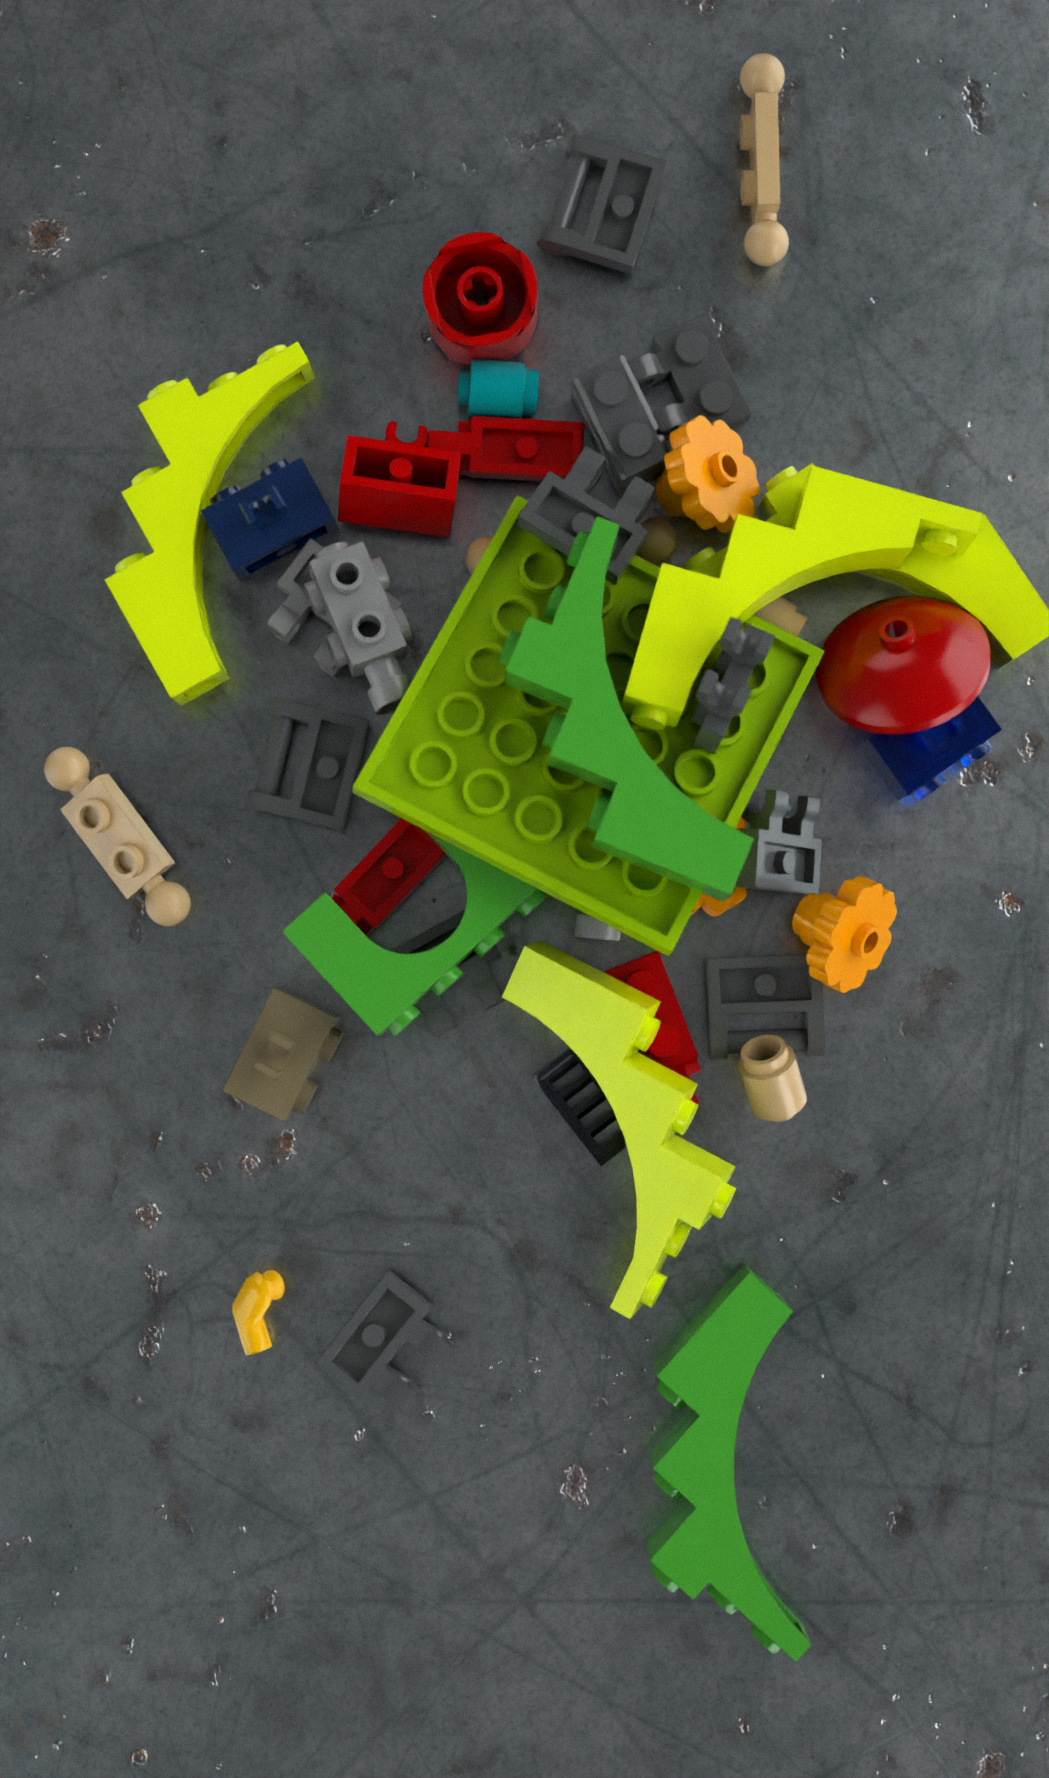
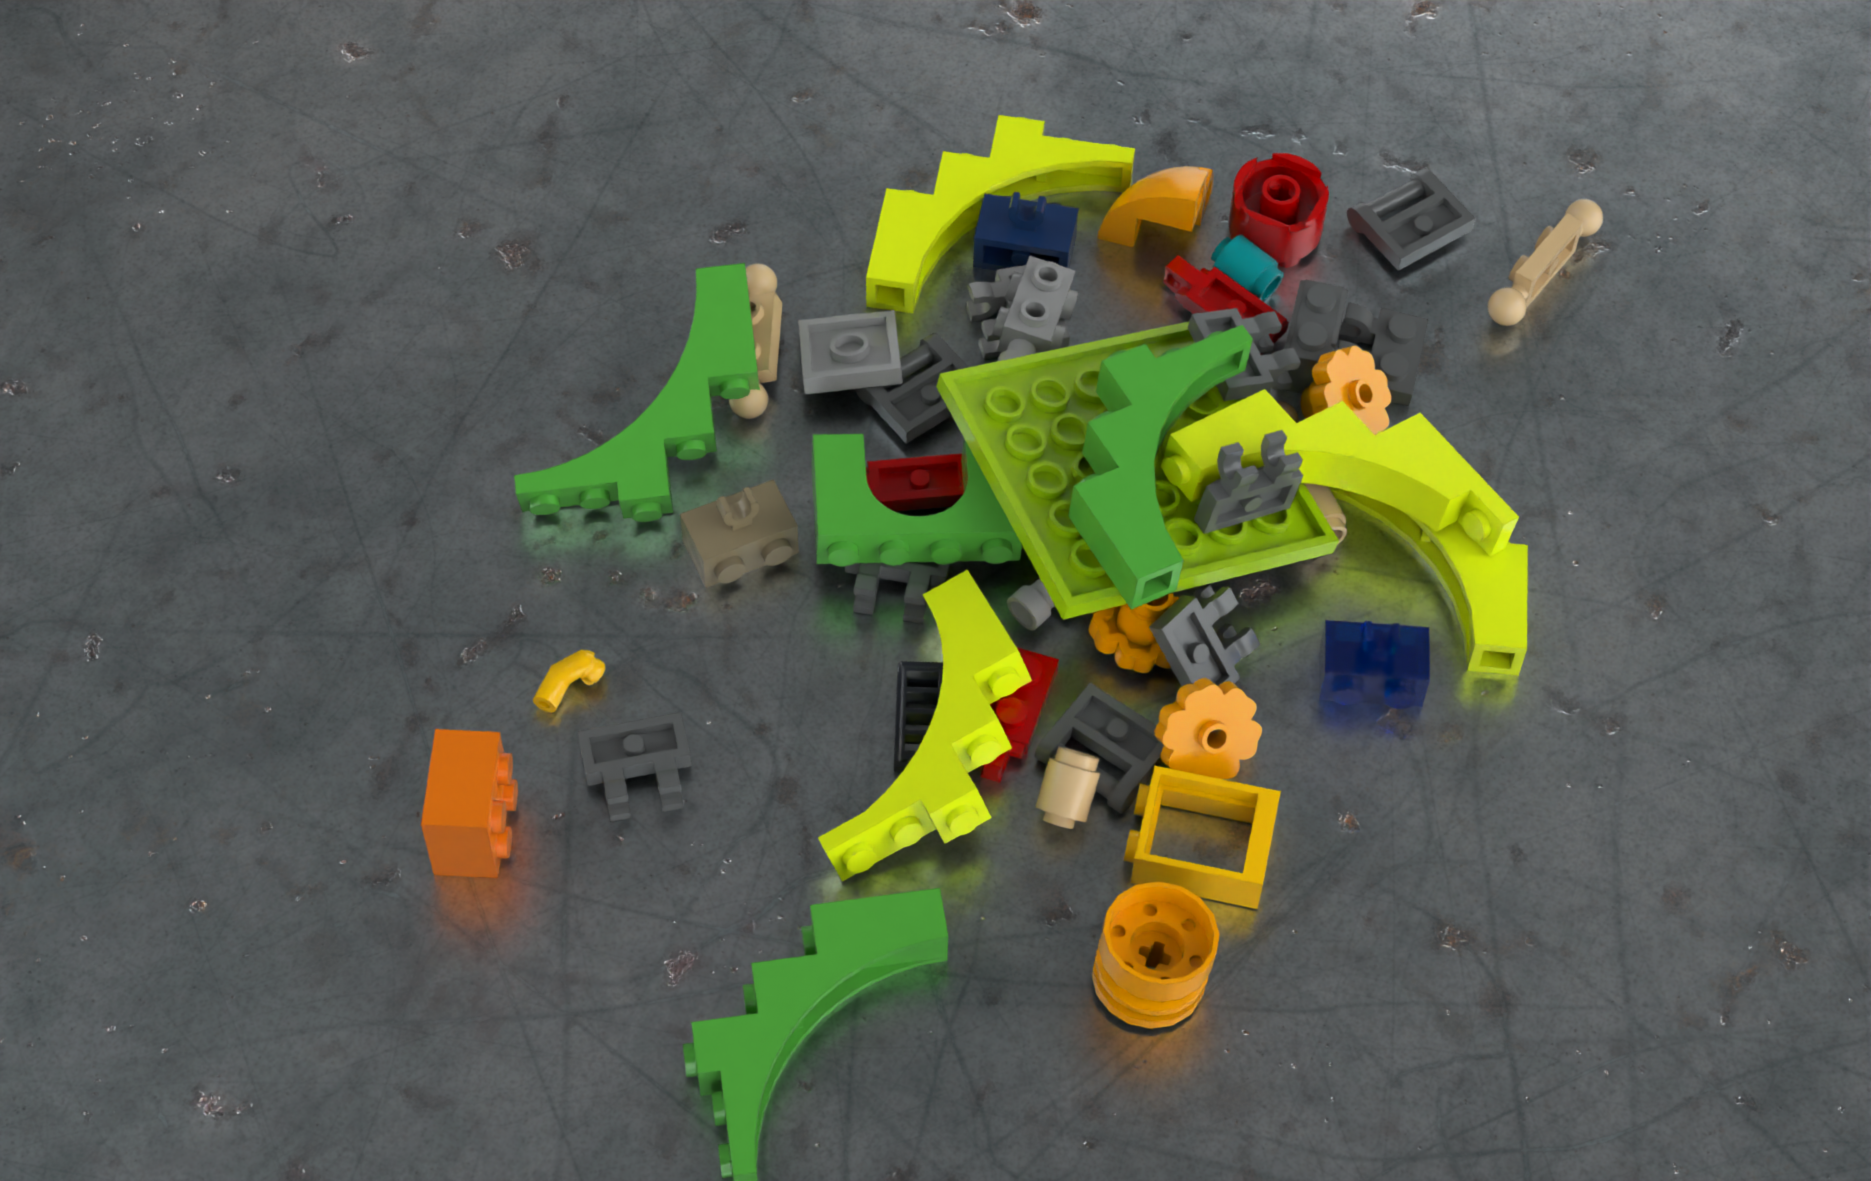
camera: 30 degrees right, 30 degrees down
red brick [338,421,462,538] -> none
red dish [816,595,991,734] -> none
none -> orange brick [421,729,518,878]
none -> bright green arch [514,263,760,522]
none -> light grey tile [798,310,903,394]
none -> light orange wheel [1092,881,1220,1029]
none -> light orange brick [1097,166,1214,247]
none -> yellow window [1124,766,1281,909]

